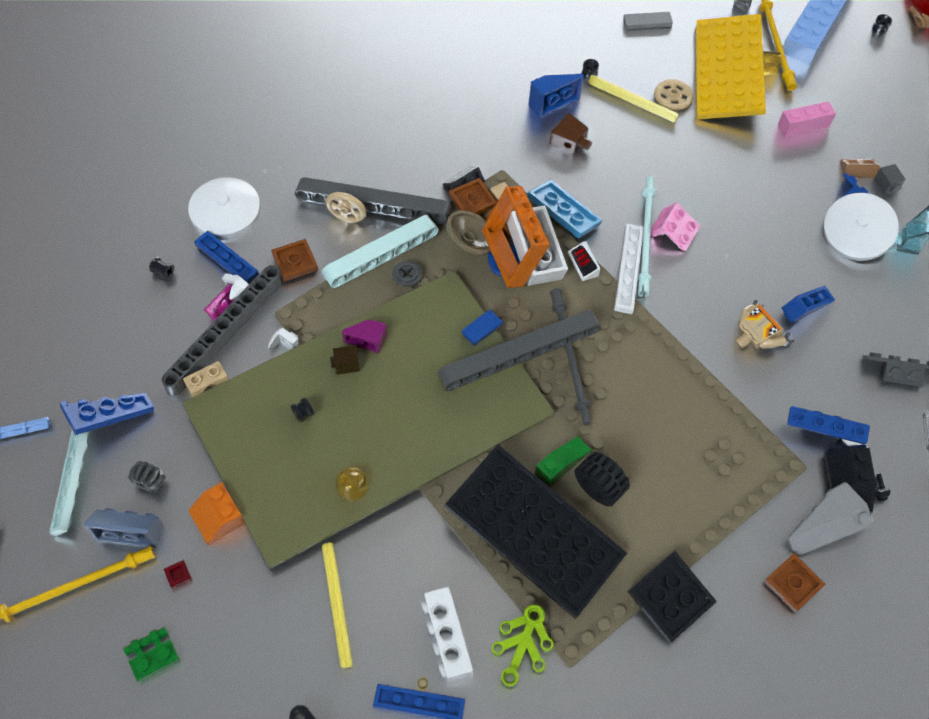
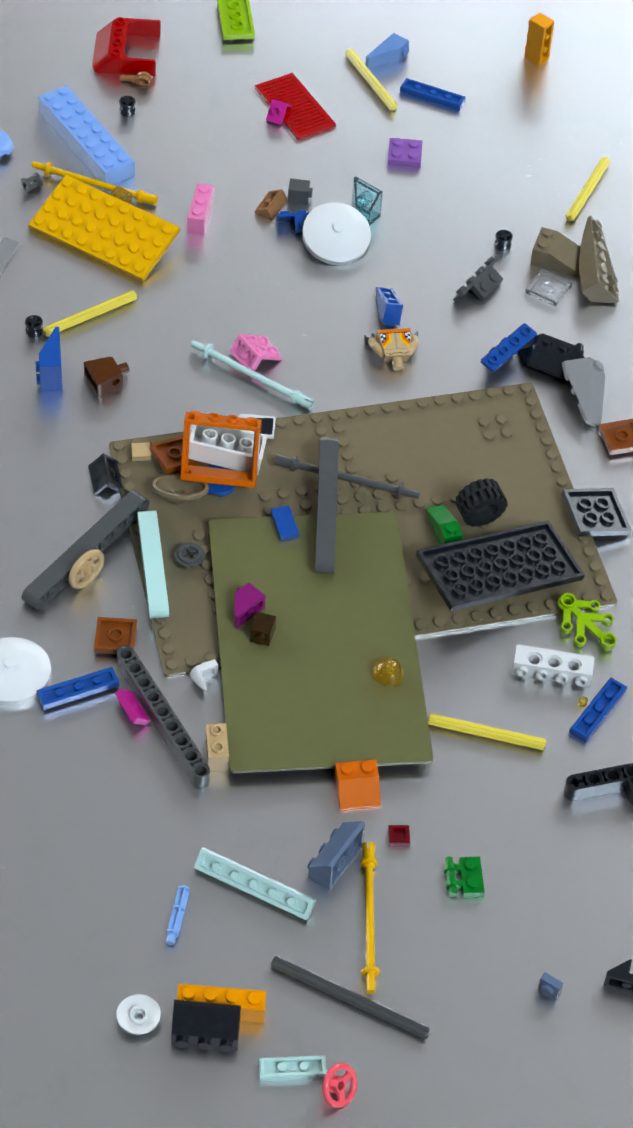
camera: 65 degrees left, 10 degrees down
wing [60,393,154,435] -> none
dark grey gear [128,461,166,493] -> none
black bush [149,257,174,279] -> none
white plate [222,273,248,300] -> none
black wheel [290,397,315,423] -> none
dark orange plate [449,178,497,215] -> none
dark azure plate [527,179,602,238] -> none
white tile [614,223,644,314] -> none
tan plate [654,79,693,111] -> none

